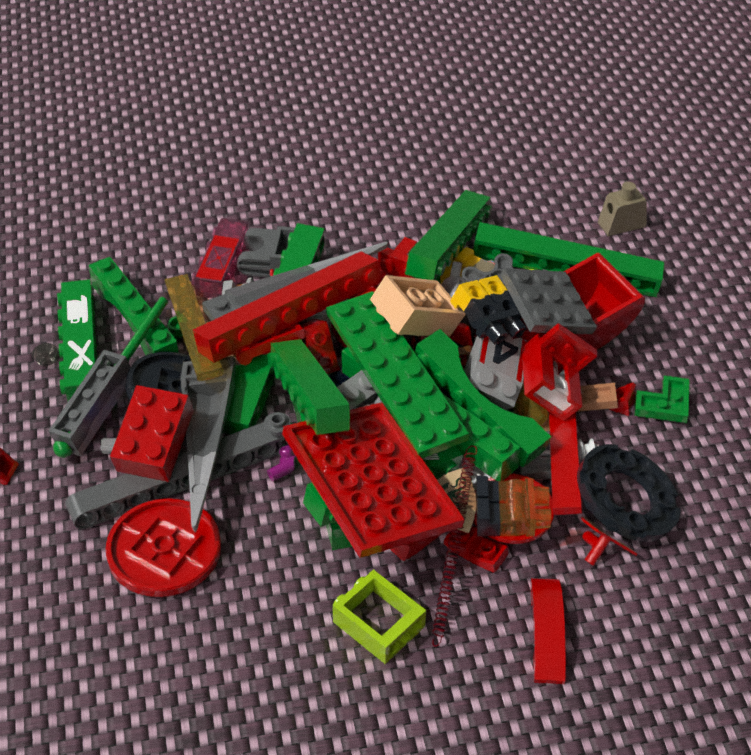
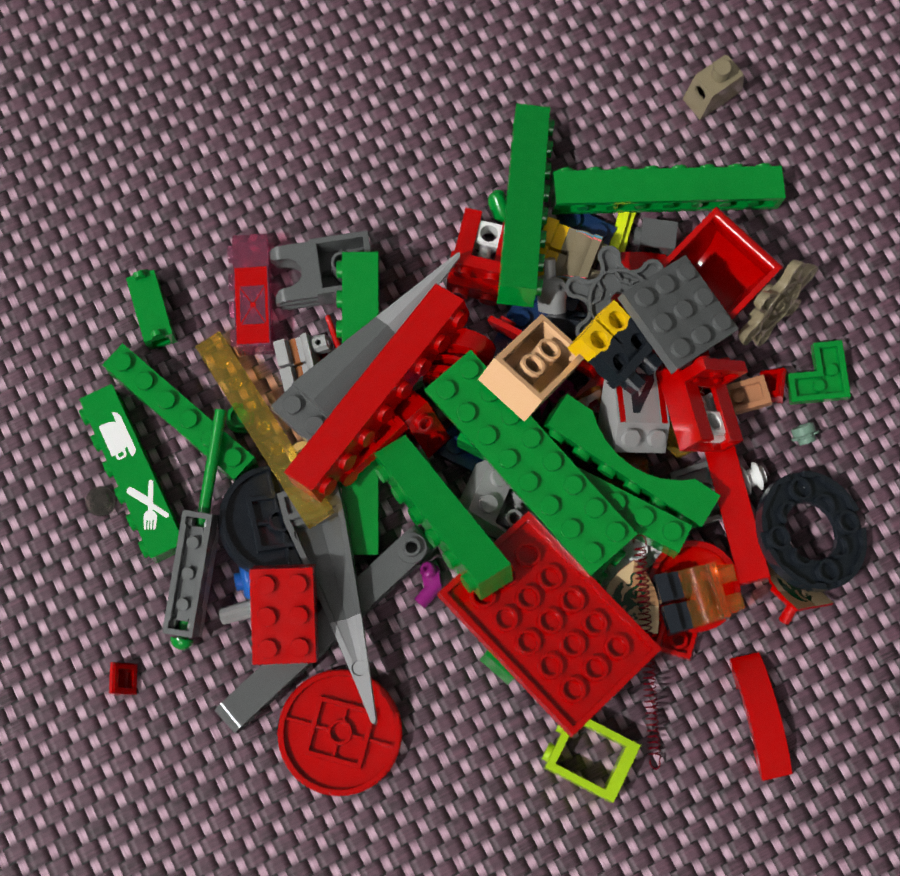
camera: 15 degrees left, 30 degrees up
none -> green brick [126,269,178,350]
none -> dark tan plate [738,259,818,347]
none -> sand green plate [791,422,820,446]

